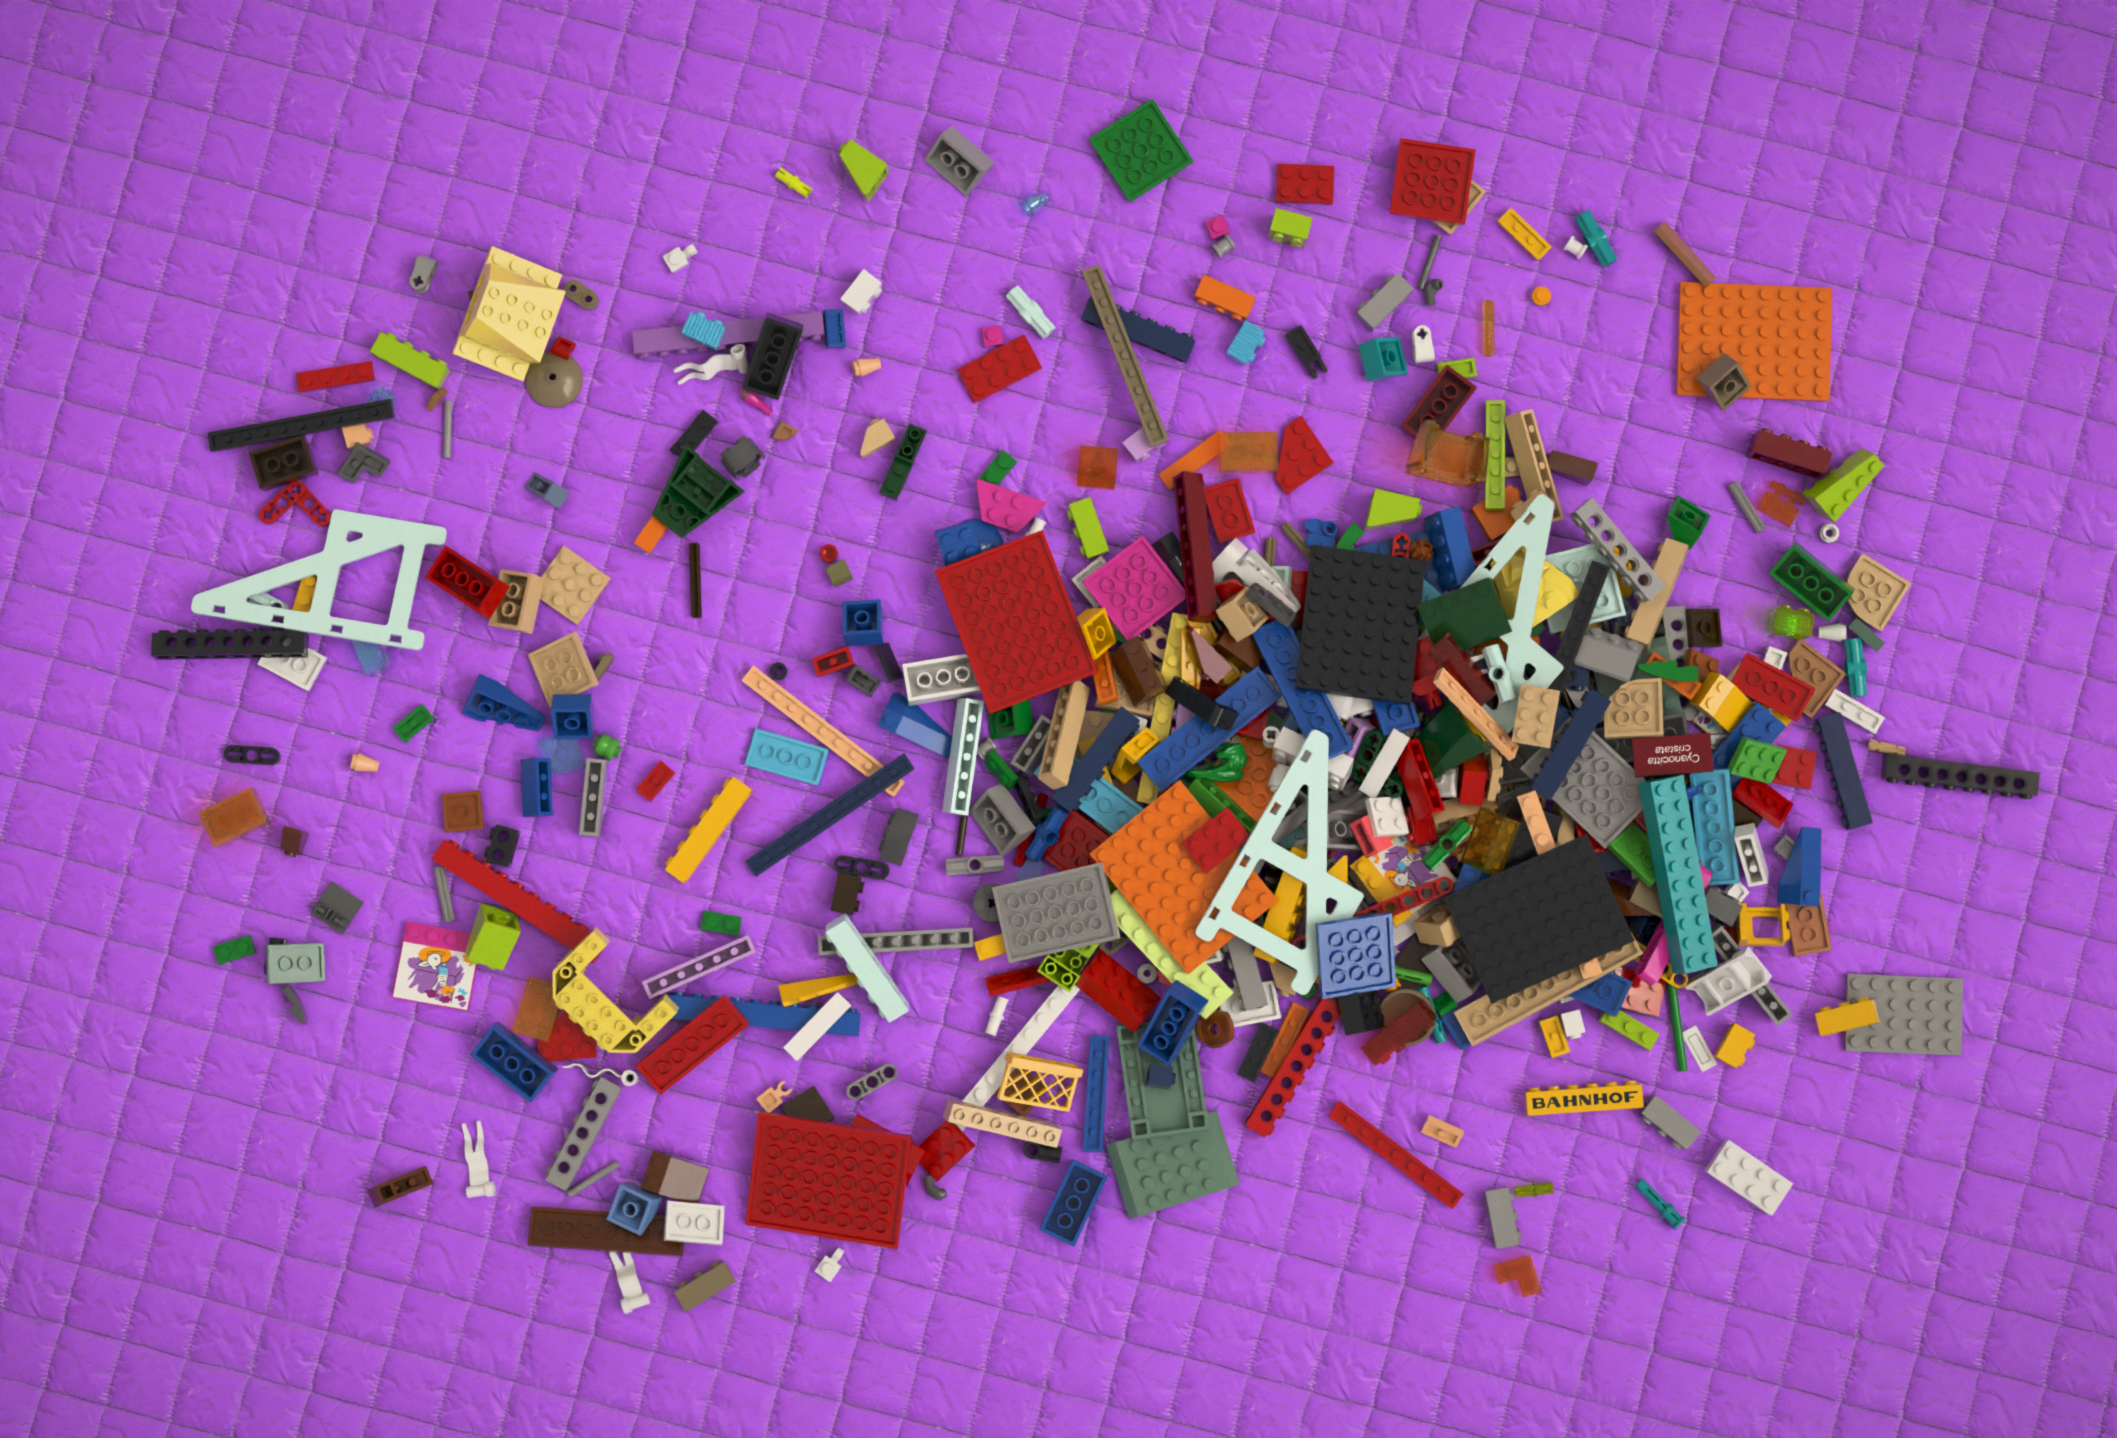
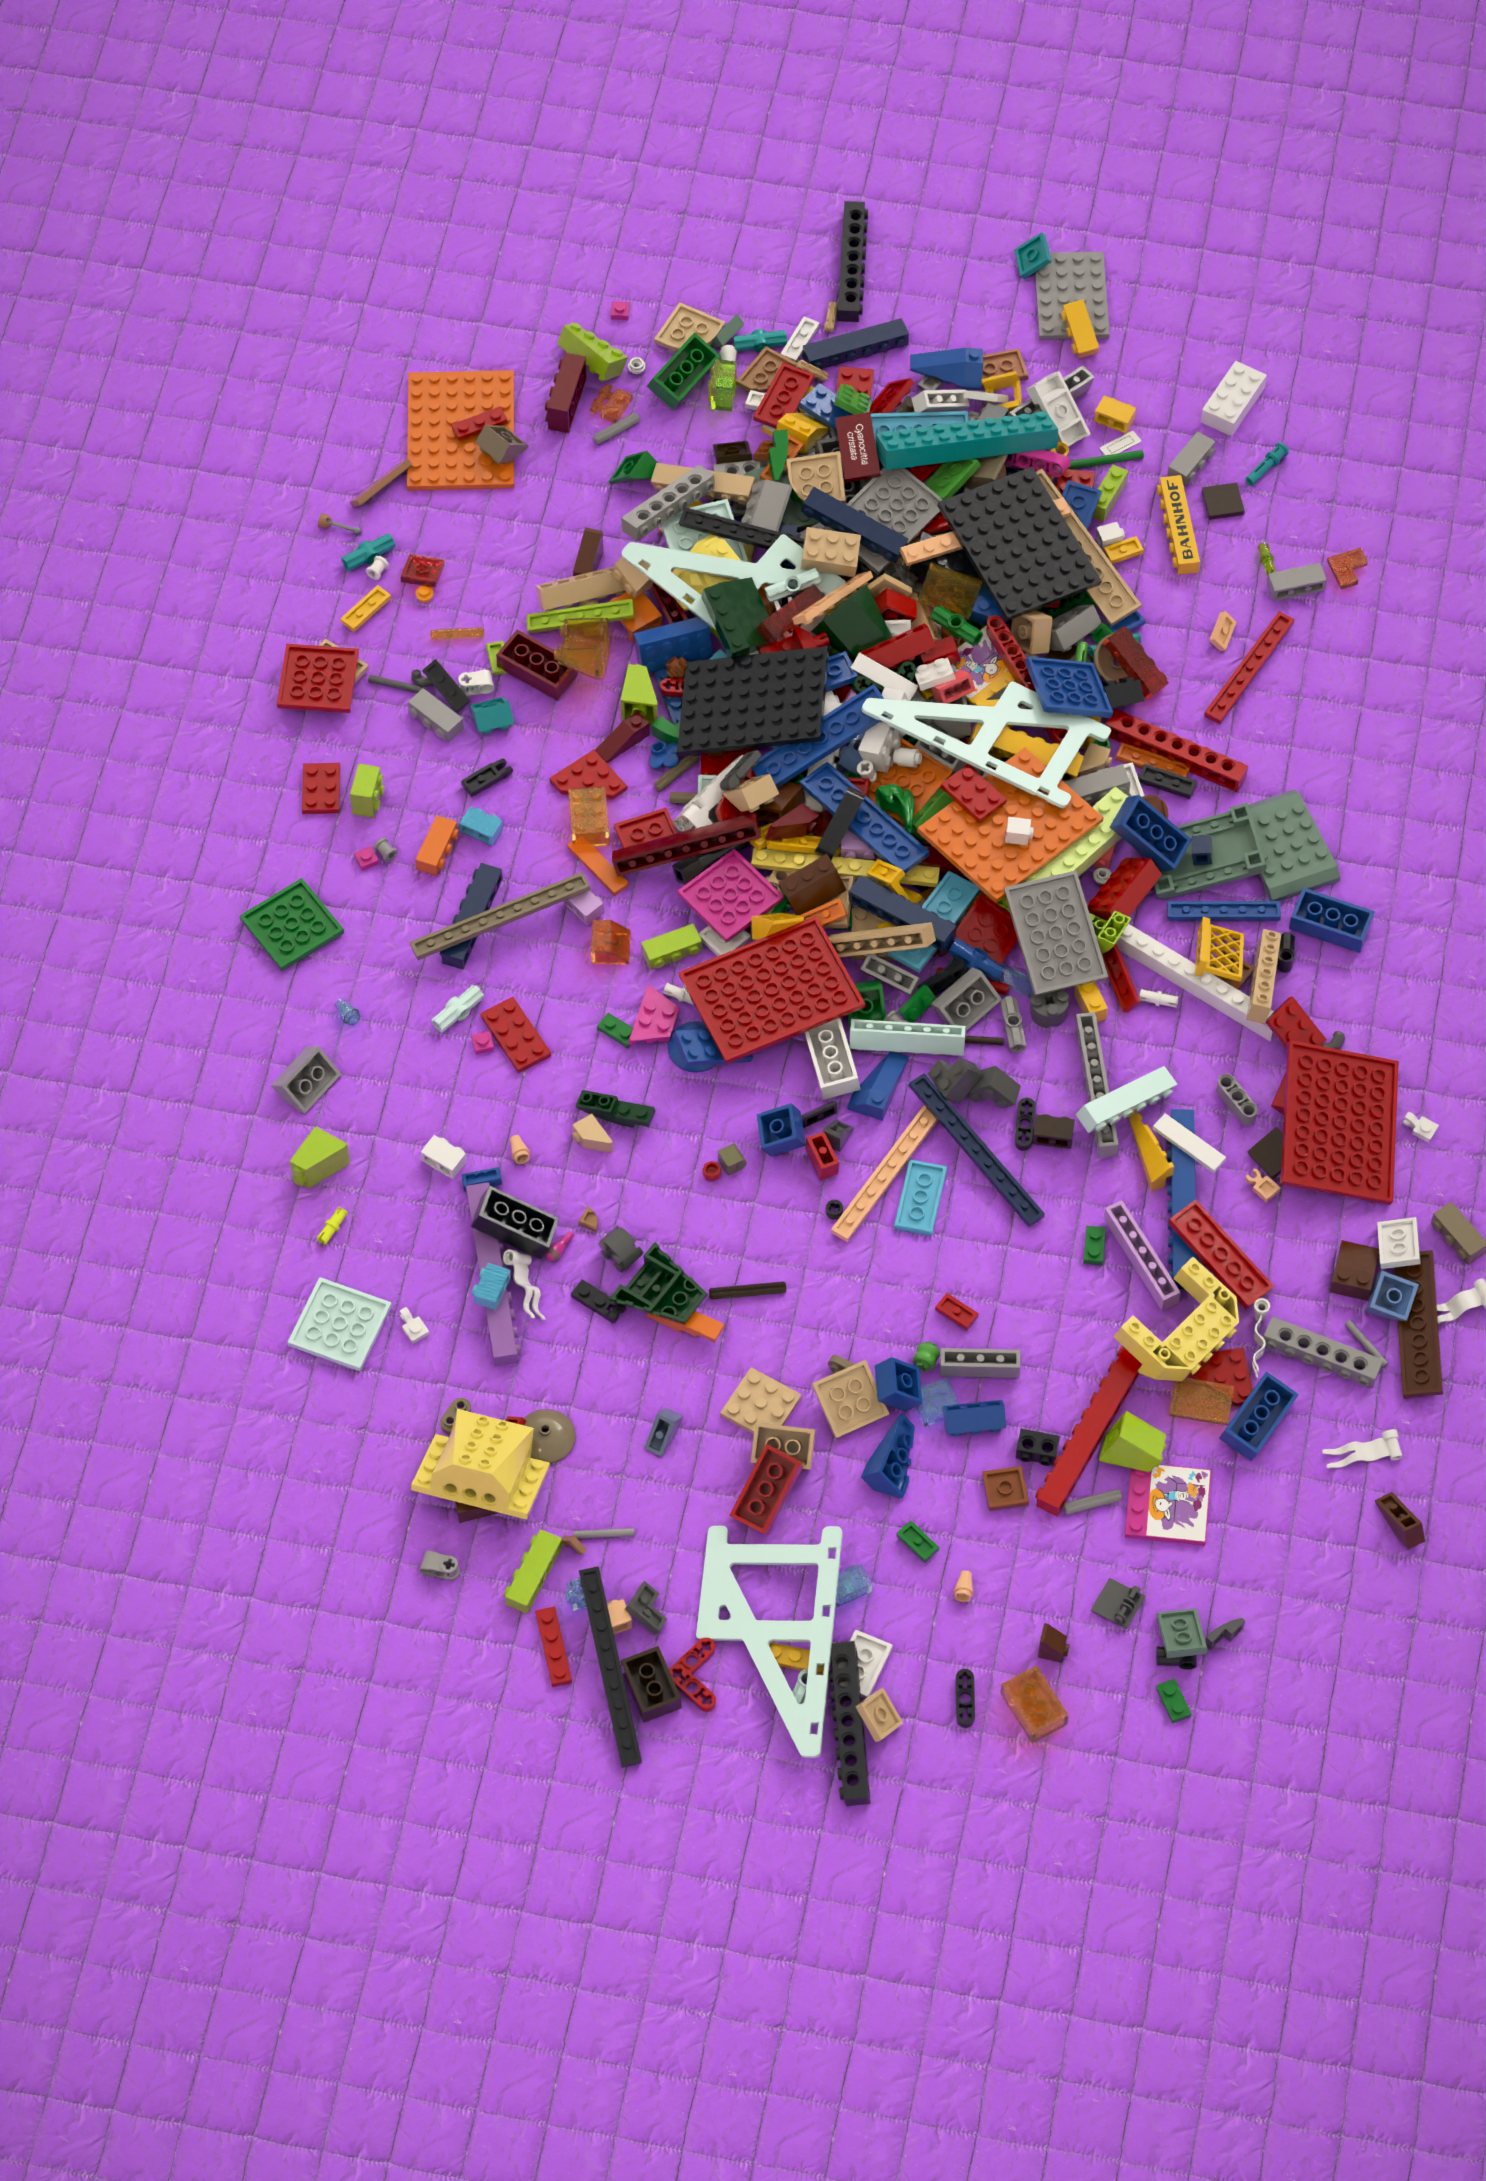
camera: 90 degrees left, 25 degrees down
yellow brick [665,776,753,884] -> none
none -> light aqua plate [288,1277,392,1371]
none -> hinge [318,513,361,534]
none -> clear red plate [401,554,445,588]
none -> black plate [422,659,471,713]
none -> red plate [451,406,508,441]
none -> dark red slope [595,711,650,763]
none -> dark pink plate [611,301,630,320]
none -> tan axle [796,360,828,382]
none -> tan plate [855,1687,903,1742]
none -> dark grey brick [927,1057,983,1103]
none -> white tile [963,391,1009,402]
none -> white brick [1005,817,1034,845]
none -> teal plate [1014,232,1052,279]
none -> dark brown tile [1202,483,1245,520]

